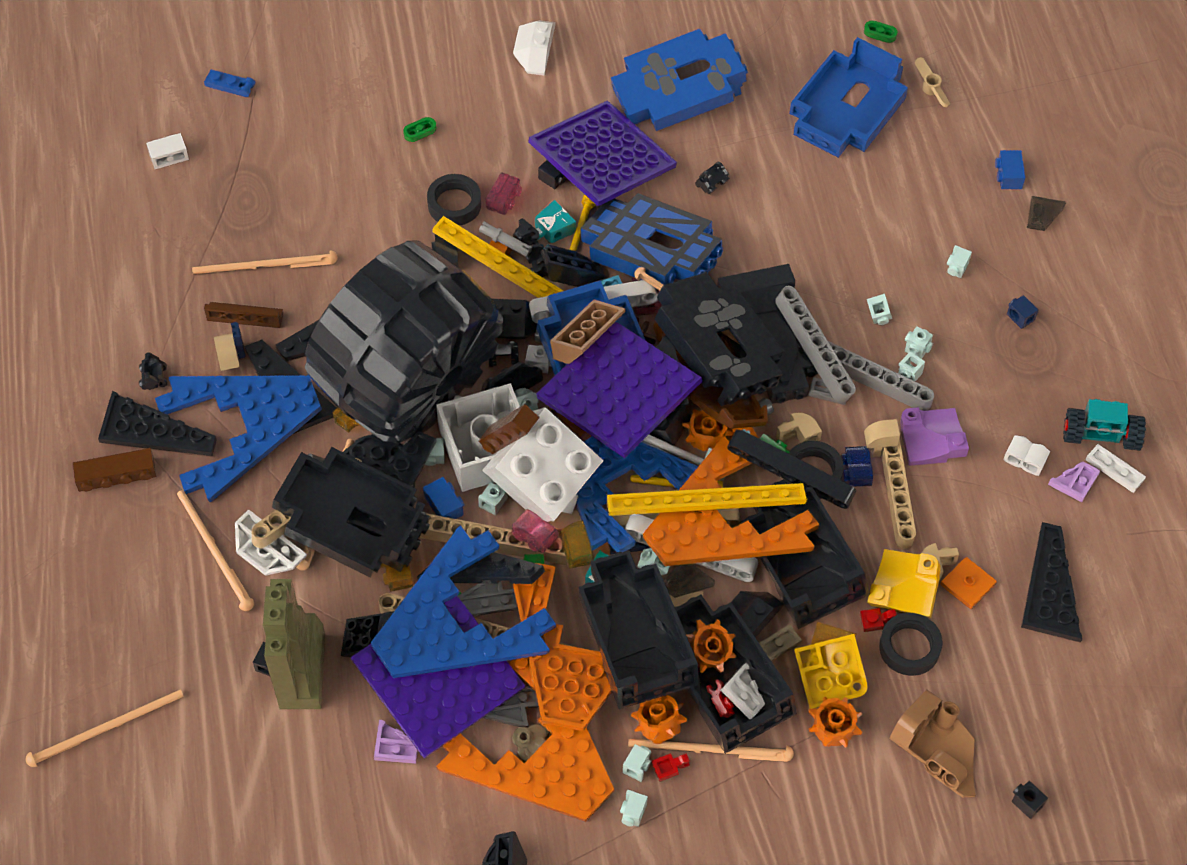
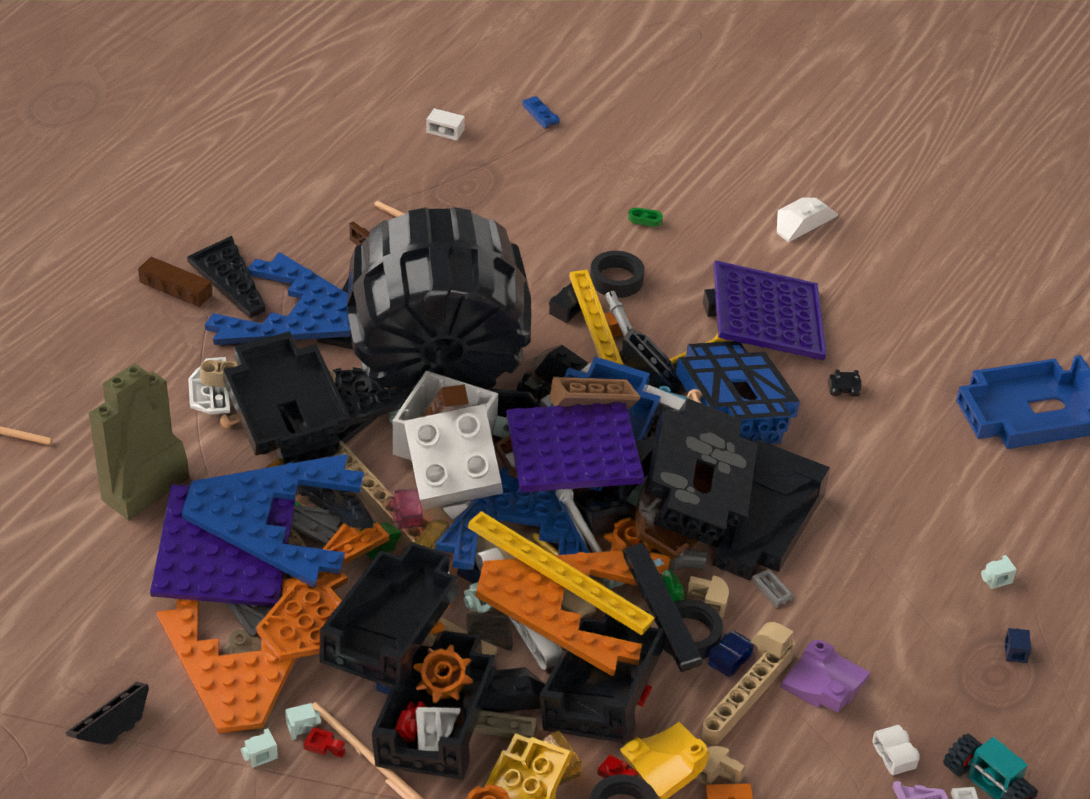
camera: 40 degrees right, 15 degrees down
black piece [139,352,167,390] -> none
light nougat bar [177,490,254,611] -> none
tan brick [214,334,239,371] -> none
dark blue tile [231,322,246,359] -> none
lavender wing [374,720,418,764] -> none
blue brick [423,477,465,519] -> none
light aqua brick [478,482,508,516] -> none
clear pink brick [486,172,522,215] -> none
black piece [513,218,540,254] -> none
teal torso [535,200,576,243] -> none
blue panel [611,29,748,131] -> none
orange brick [631,695,687,744] -> none
light grey beam [776,286,856,403] -> none
light grey beam [825,341,934,411] -> none
light aqua brick [867,294,892,325] -> none
light aqua brick [898,352,925,381] -> none
light aqua brick [905,327,933,359] -> none

